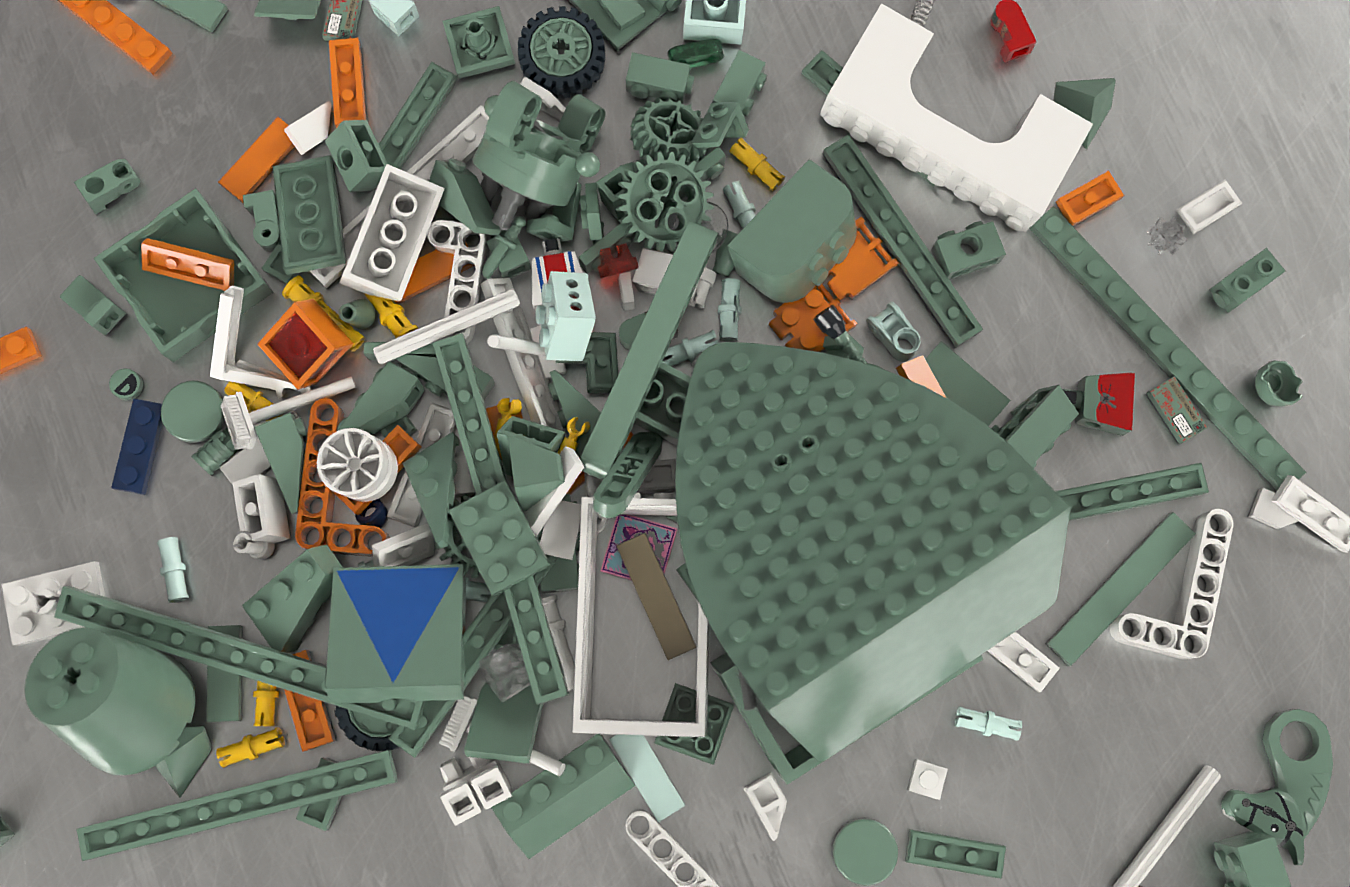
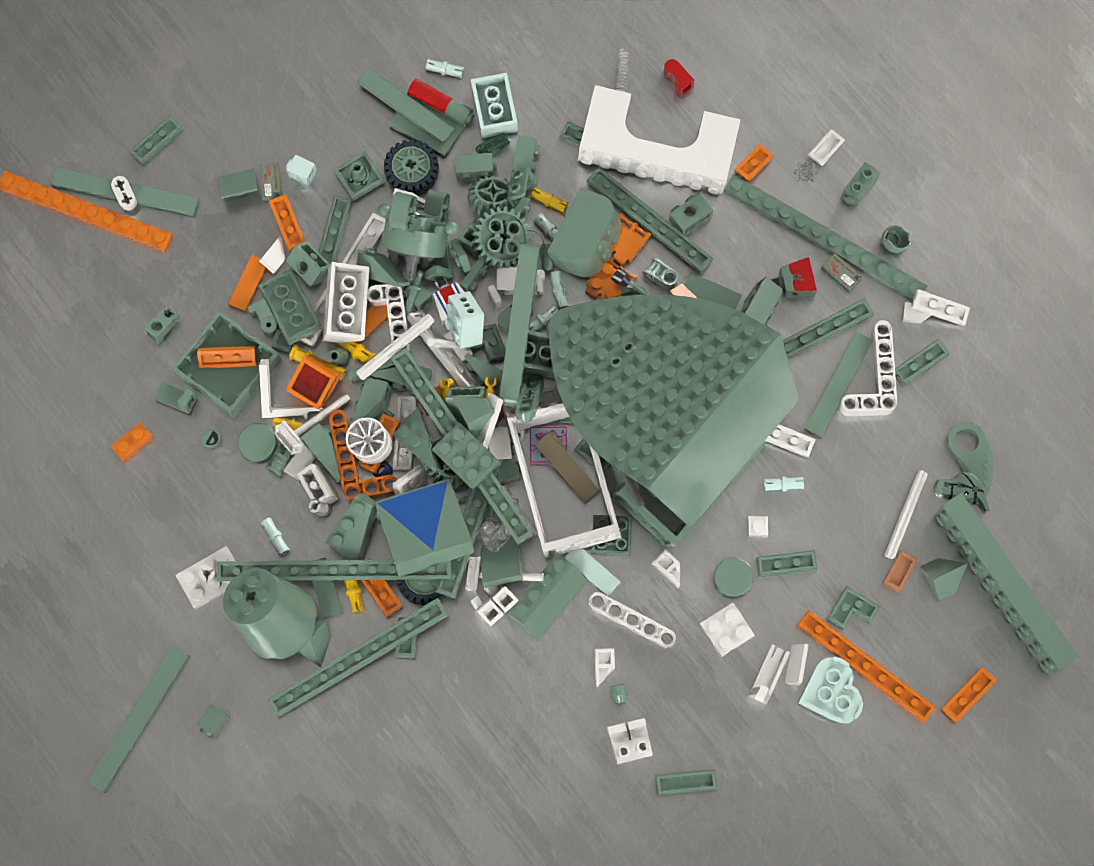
camera: 10 degrees left, 5 degrees down
dark blue plate [111,399,163,495] -> none
yellow pin [216,727,285,768] -> none
clear red tile [598,243,639,278] -> none
sand green slope [1053,78,1116,150] -> none
none -> sand green tile [895,339,950,387]

